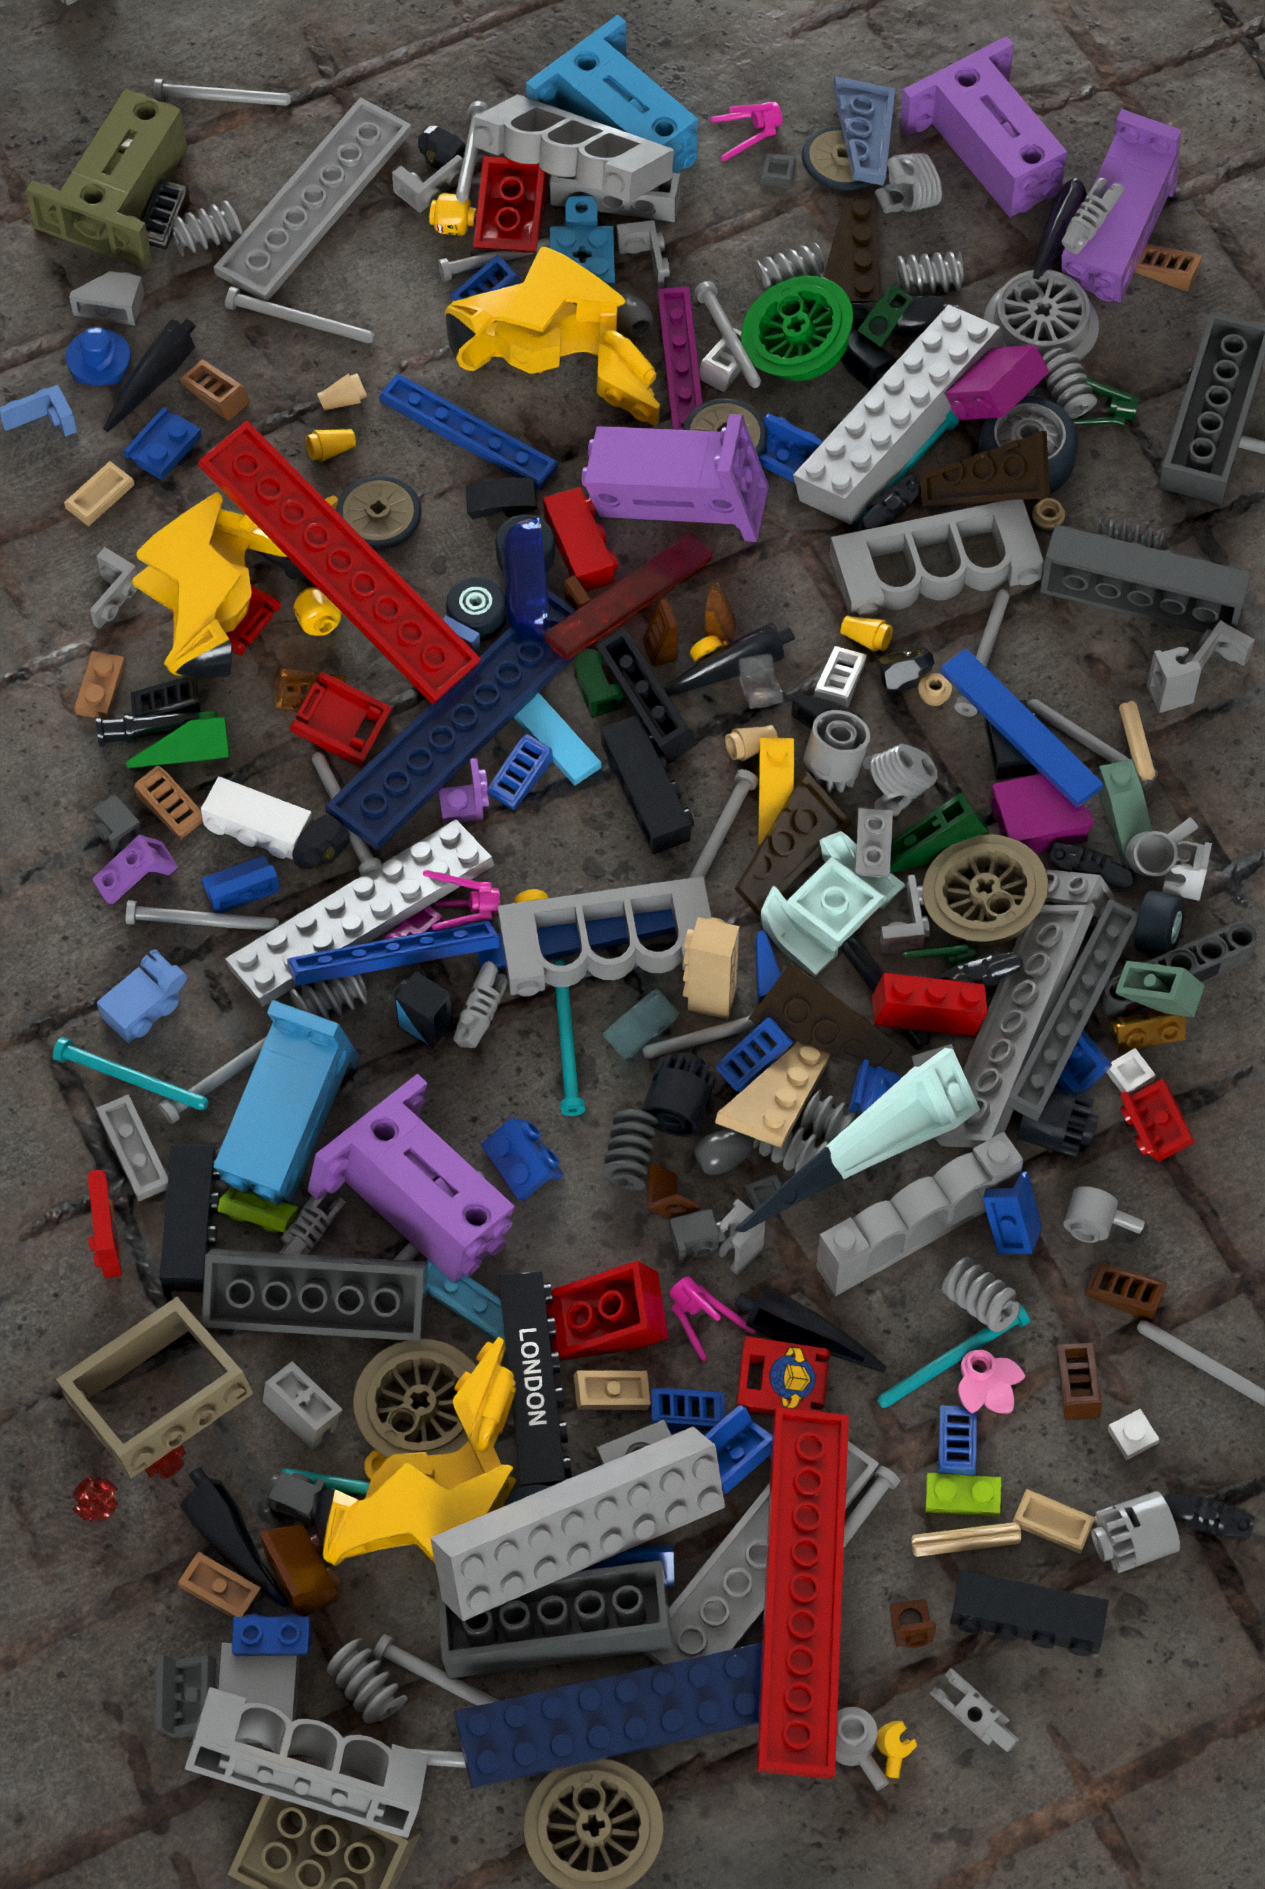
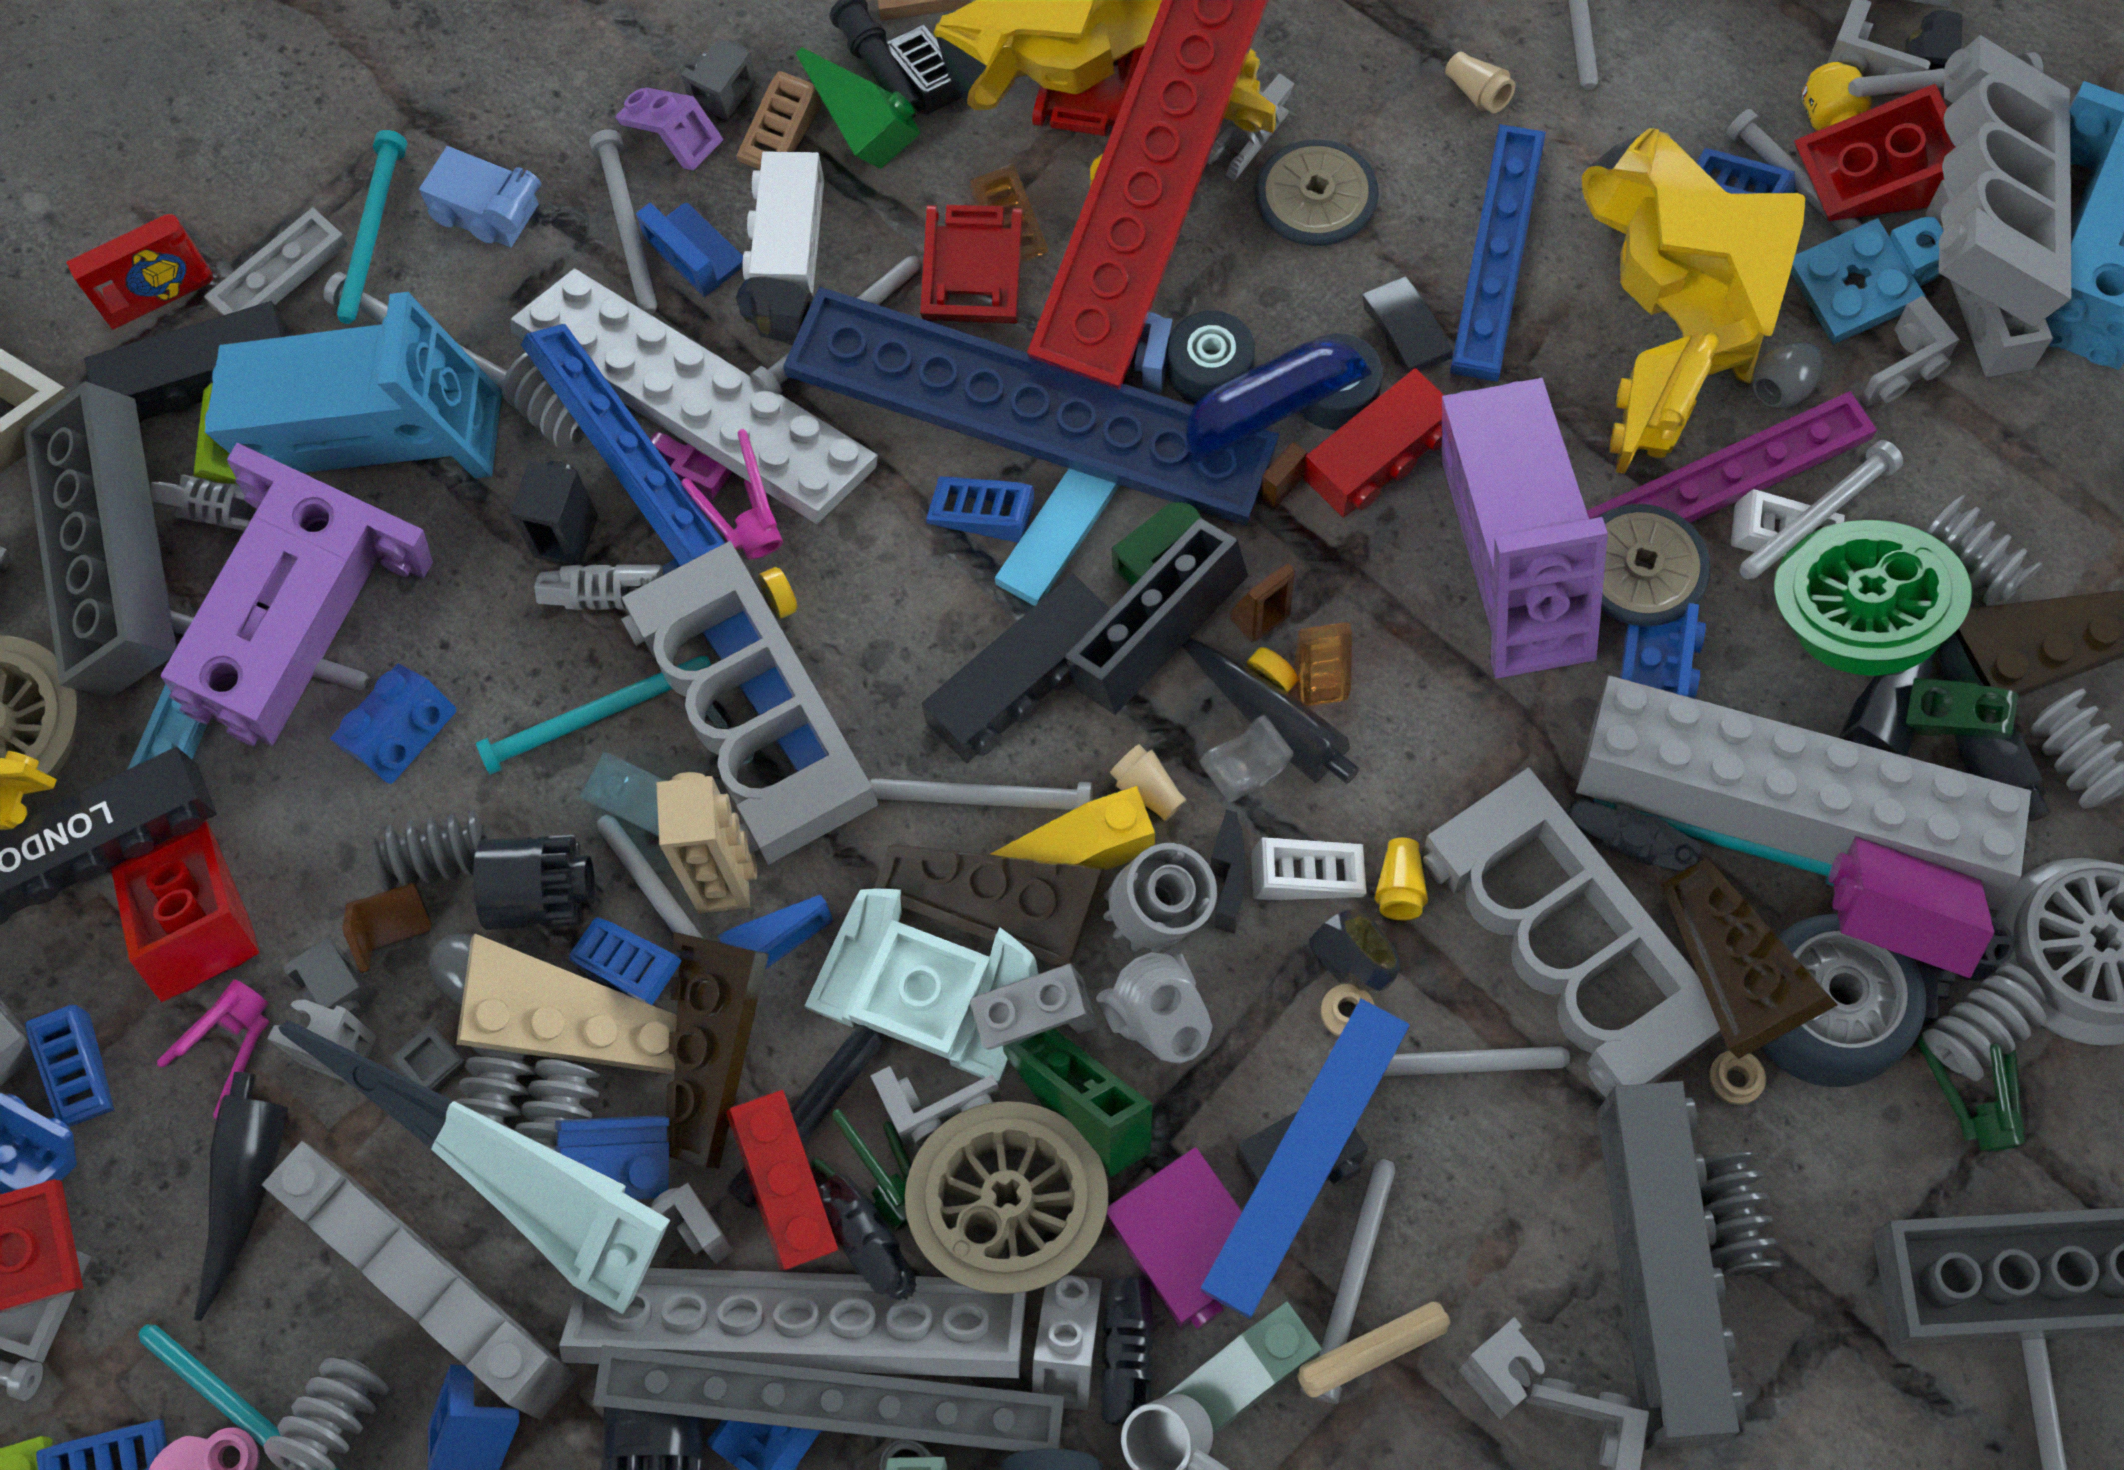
camera: 75 degrees right, 5 degrees up
yellow cone [305,429,356,462] -> none
medium lavender bracket [439,758,489,825] -> none
clear red tile [544,533,713,661] -> none
tan plate [574,1370,651,1410] -> none
red container [735,1336,830,1416] -> none

